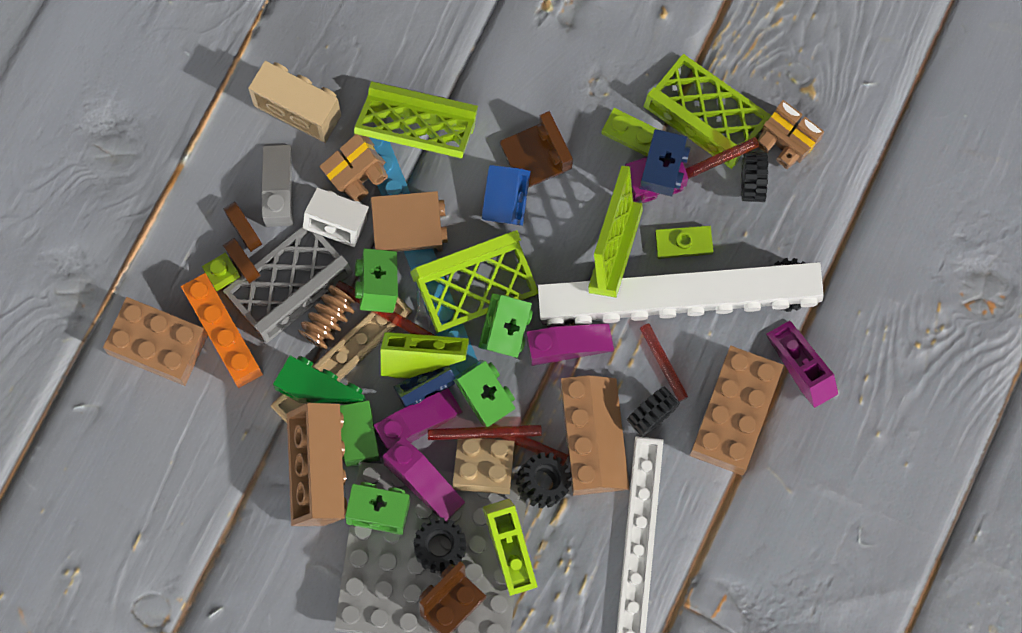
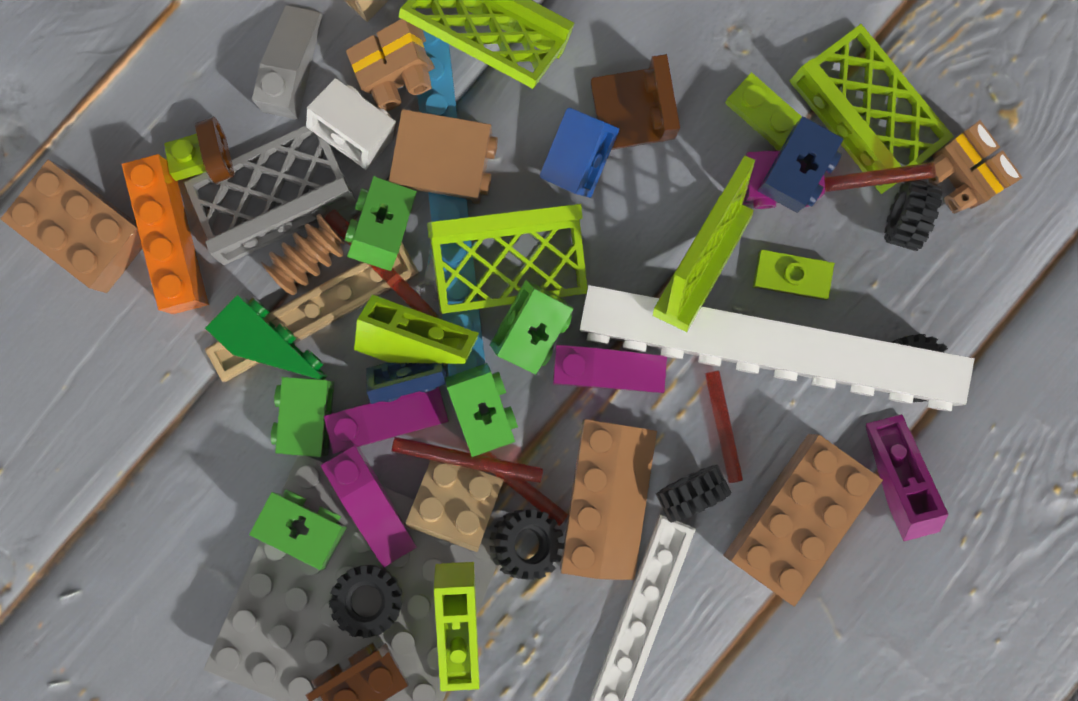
camera: 15 degrees right, 10 degrees up
reddish brown beam [223,201,262,252] -> none
medium nougat brick [287,403,347,526] -> none

